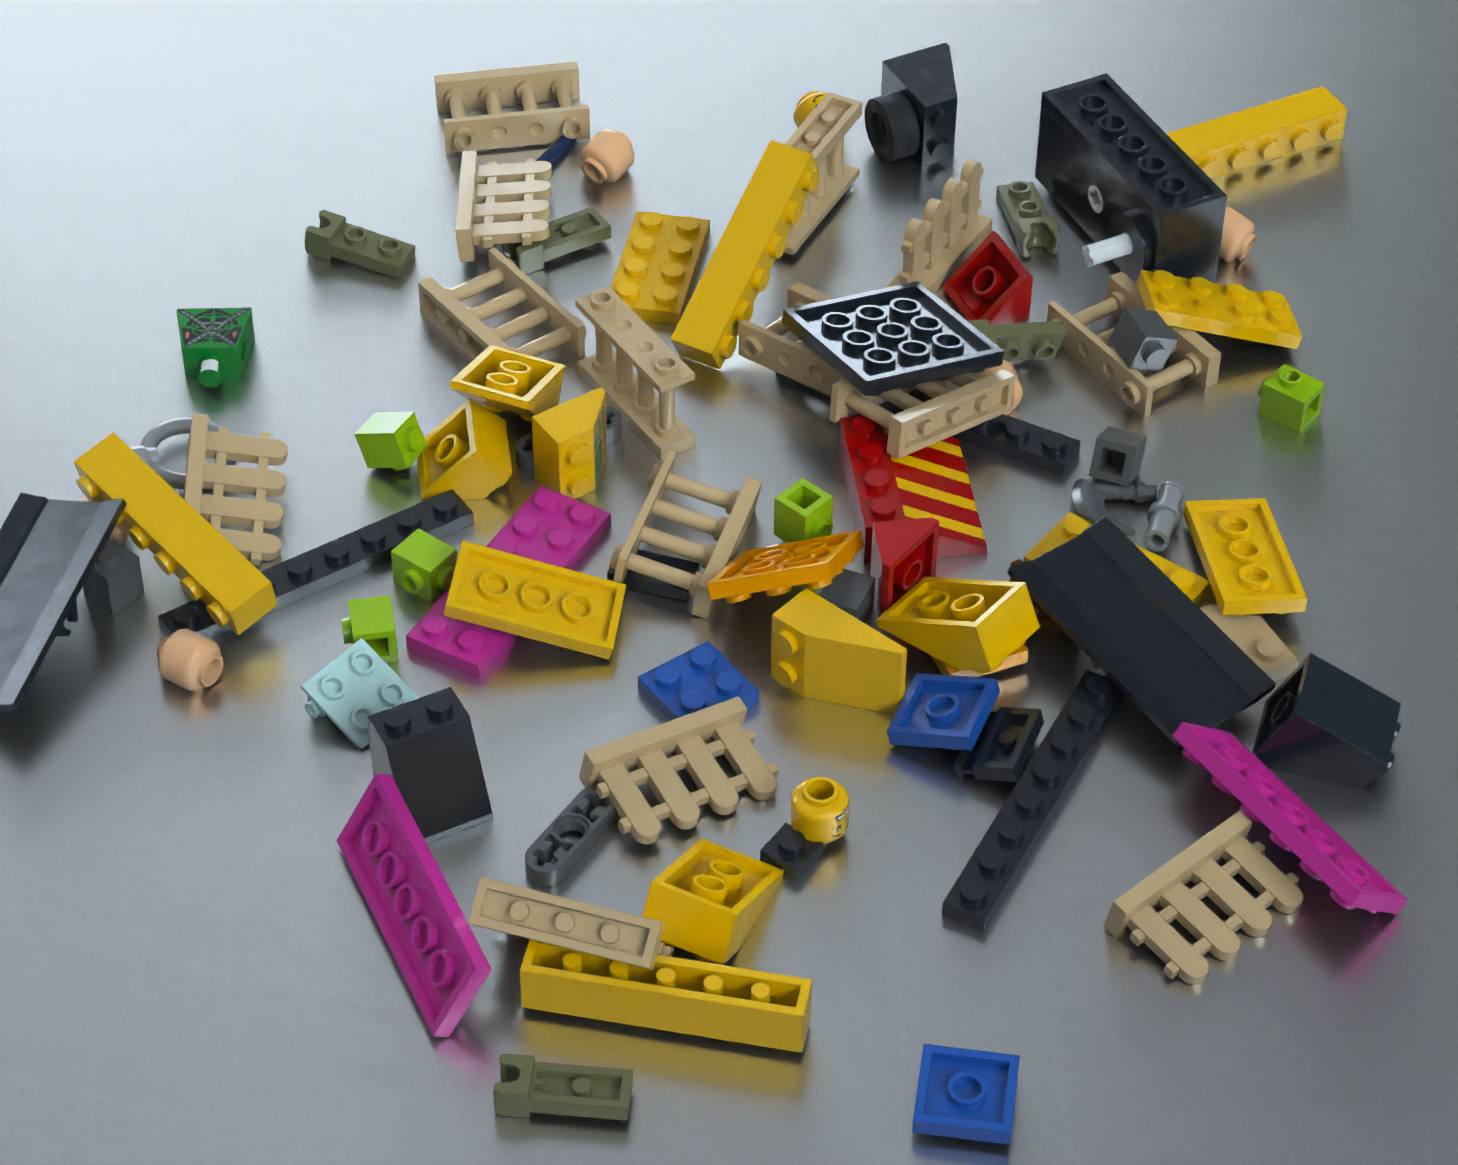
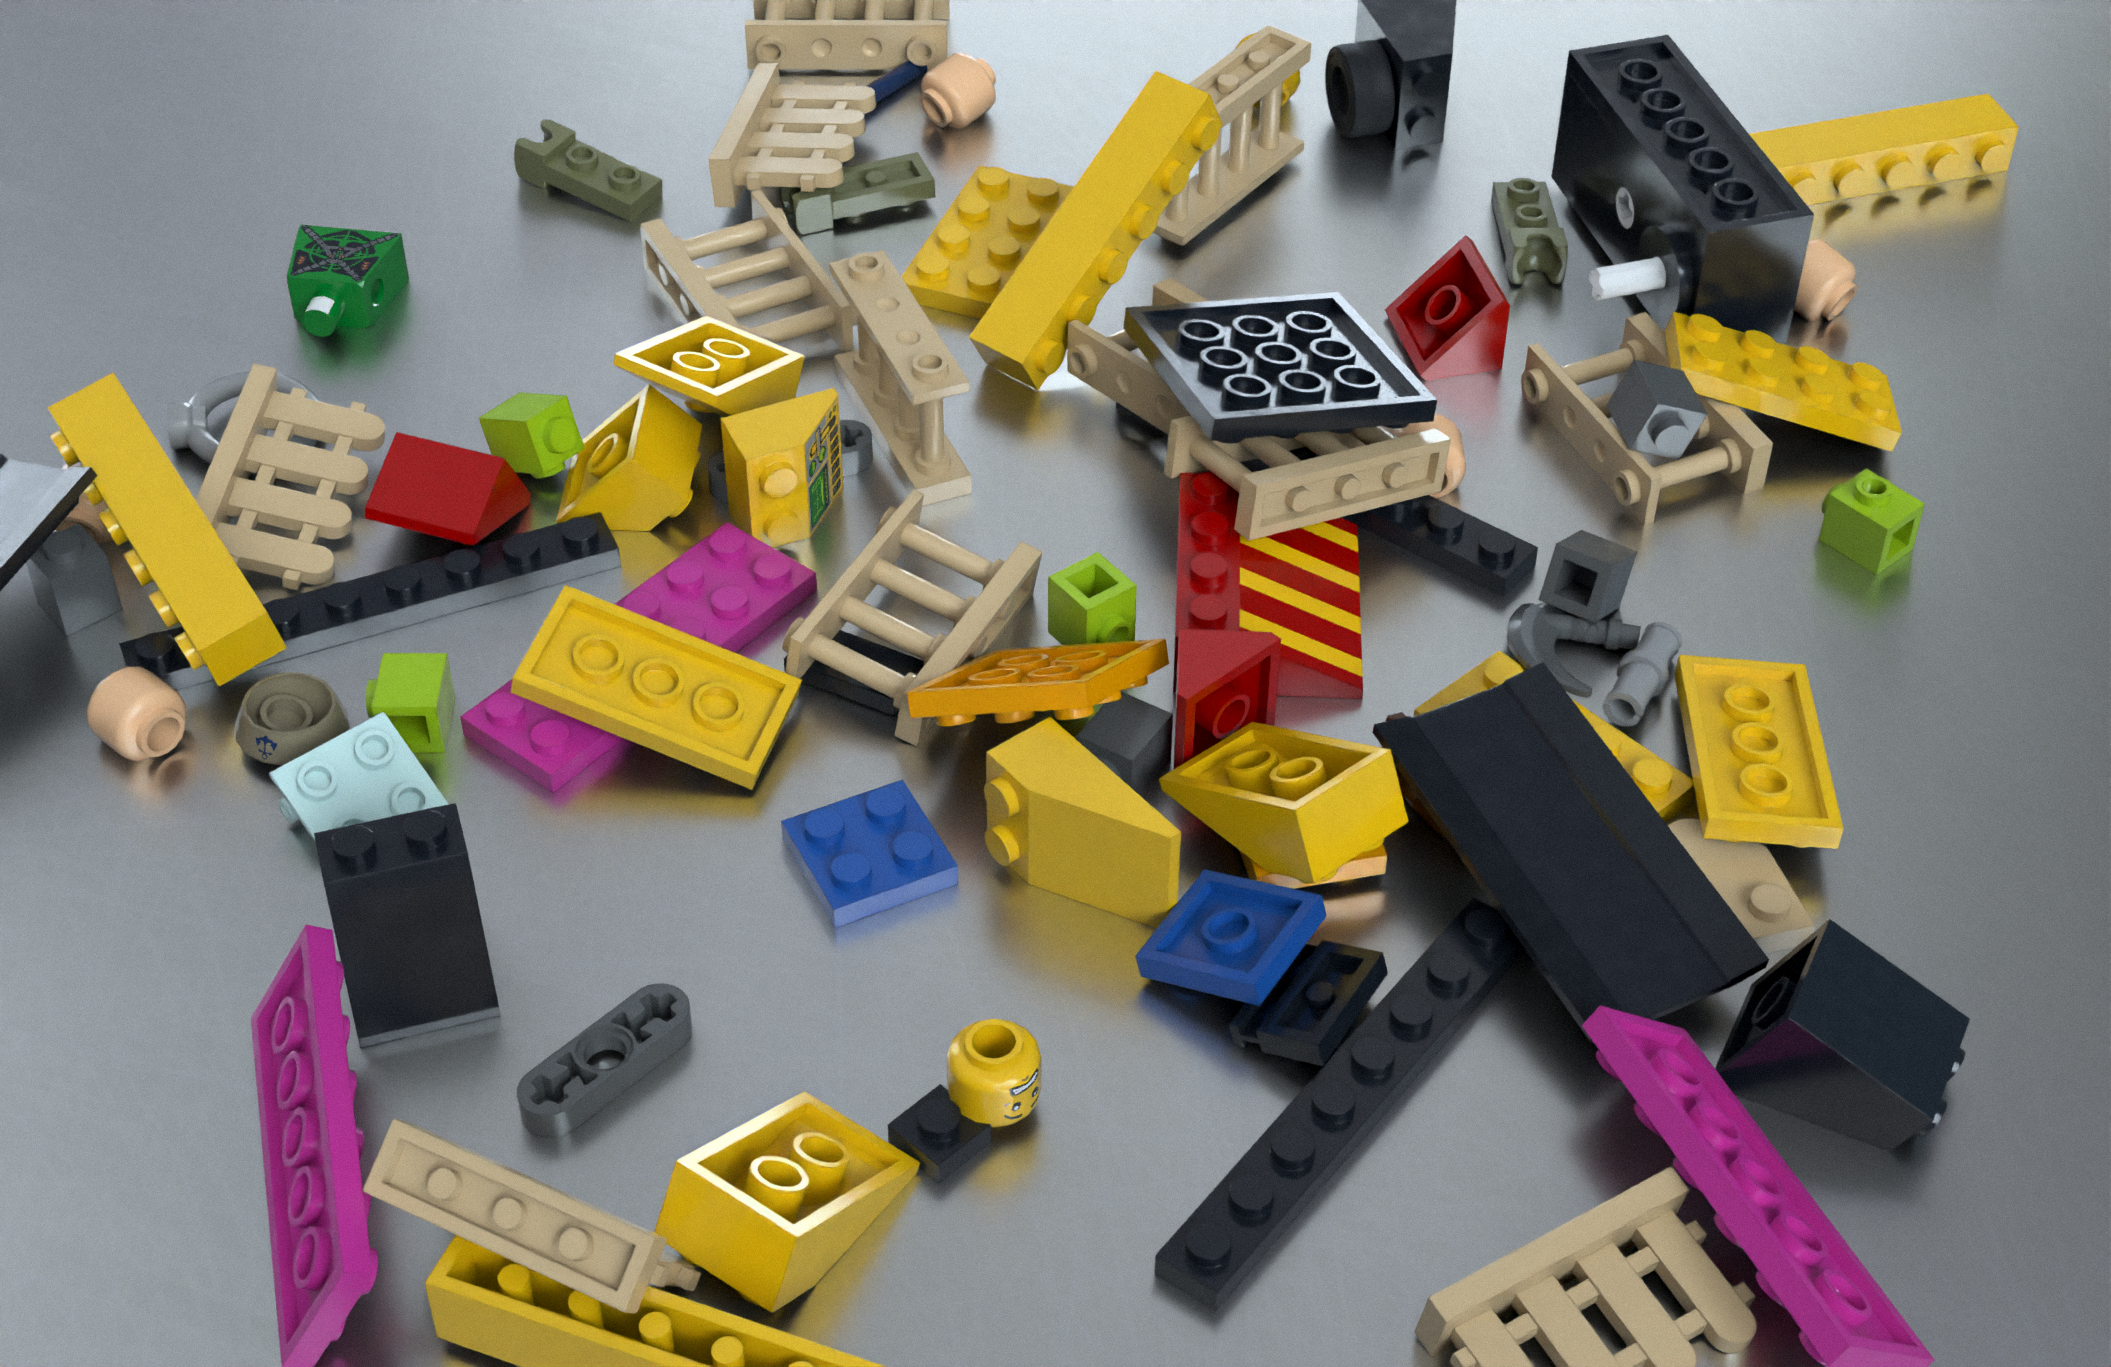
camera: 10 degrees right, 0 degrees up
lime brick [391,528,458,603] -> none
tan fence [579,696,779,844] -> none
tan fence [886,159,993,294] -> none
olive plate [968,320,1067,362] -> none
none -> dark tan hat [234,672,349,766]
none -> red slope [365,432,531,546]

